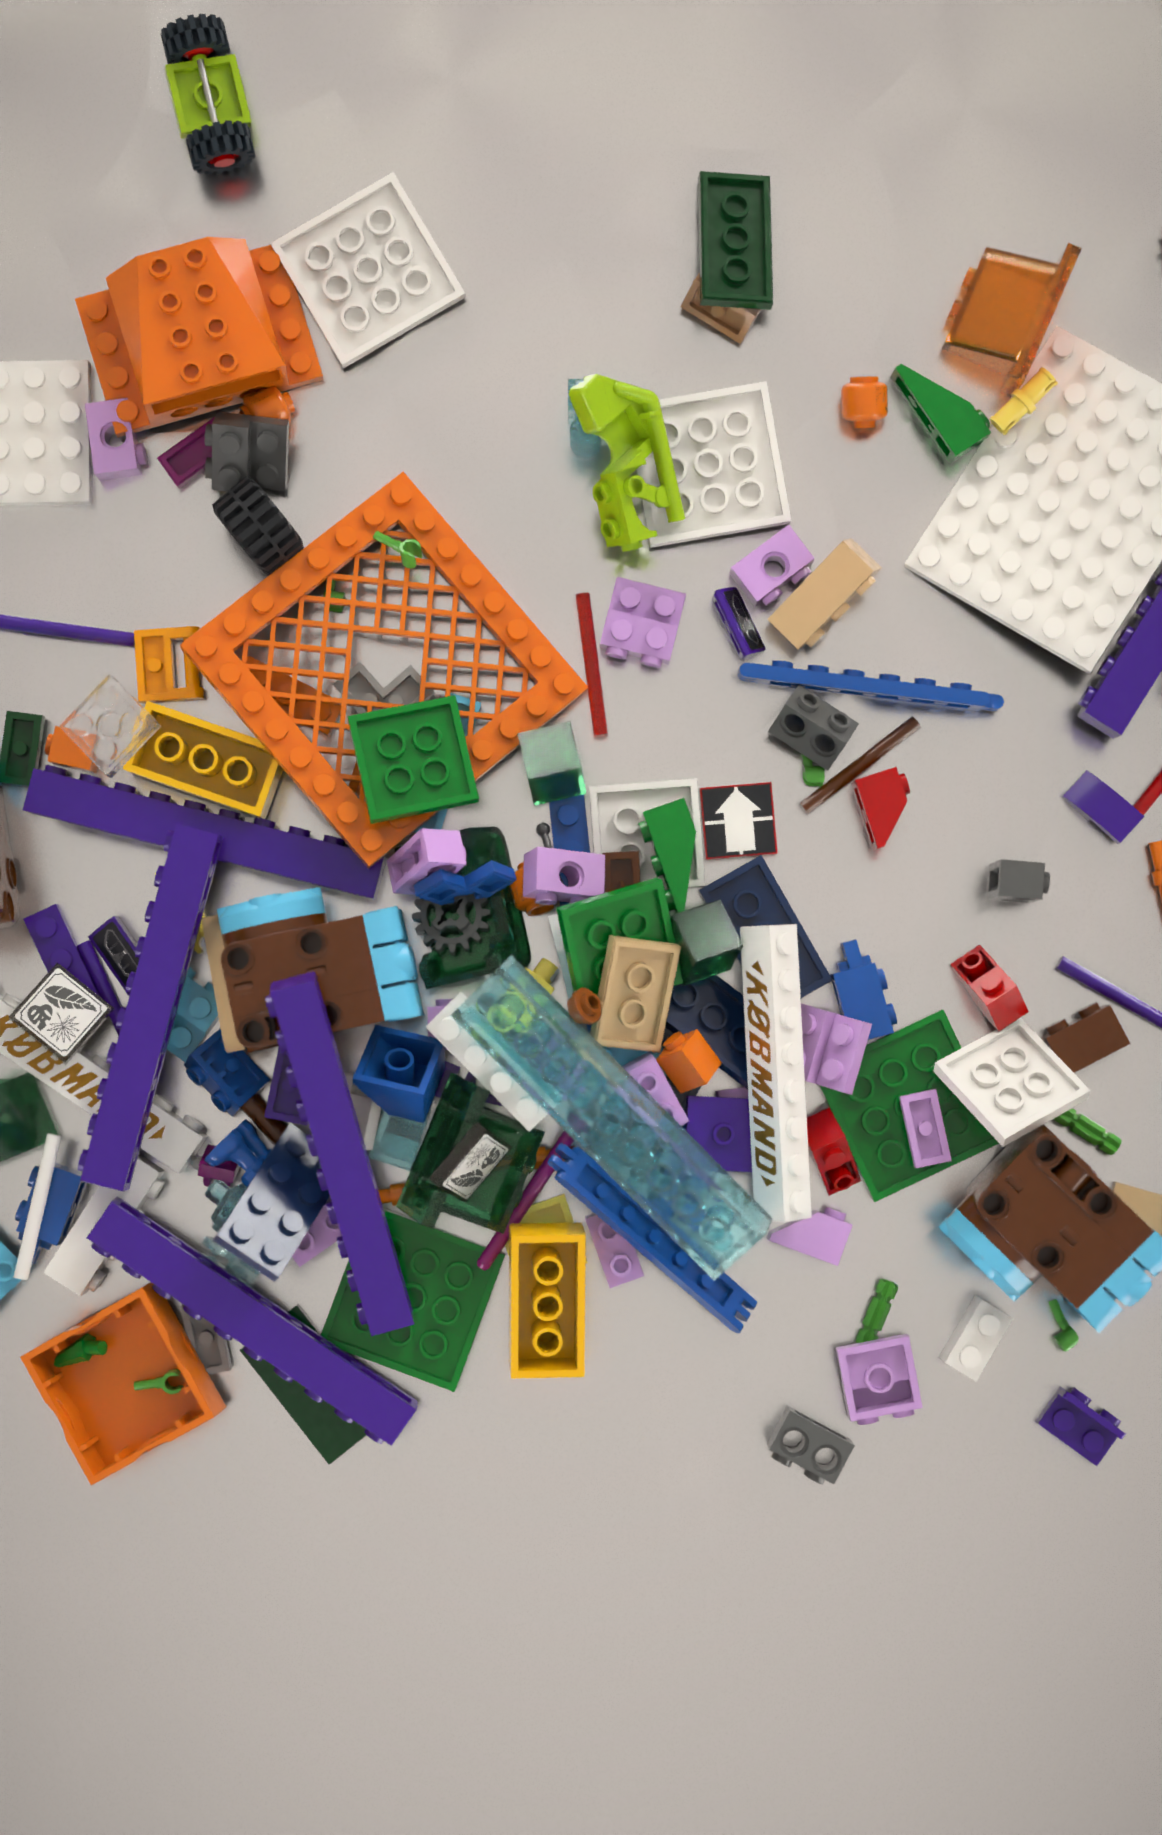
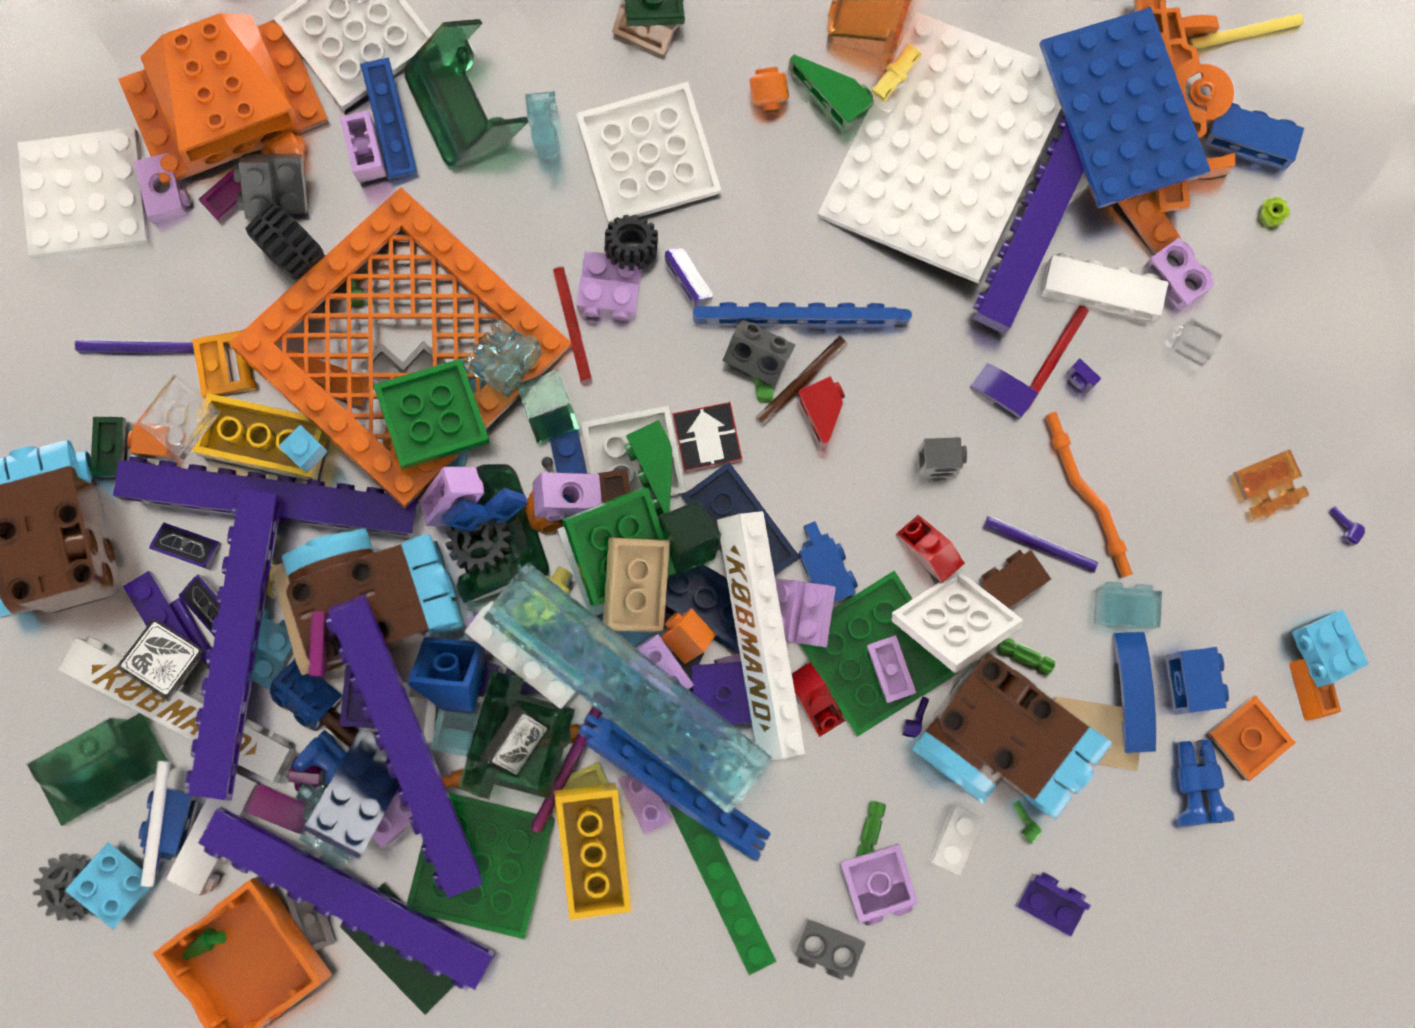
camera: 10 degrees left, 5 degrees down
bright green hand [134,1369,184,1394] -> none
bright green hand [373,531,423,568] -> none
dark orange plate [567,988,601,1024] -> none
lime piece [569,374,685,552] -> none
lavender brick [729,524,815,607] -> none
tan wedge [767,538,882,649] -> none
lavender slope [767,1207,853,1266] -> none
none -> slope [149,522,220,570]
none -> magenta tile [244,782,314,834]
none -> medium azure brick [278,425,328,473]
none -> magenta tile [308,611,330,677]
none -> lavender brick [340,110,387,183]
none -> blue tile [360,57,417,180]
none -> clear green windscreen [404,19,529,166]
none -> clear light blue legs [462,320,542,398]
none -> black tyre [604,215,658,271]
none -> green plate [669,806,777,975]
none -> dark purple hand [903,697,930,737]

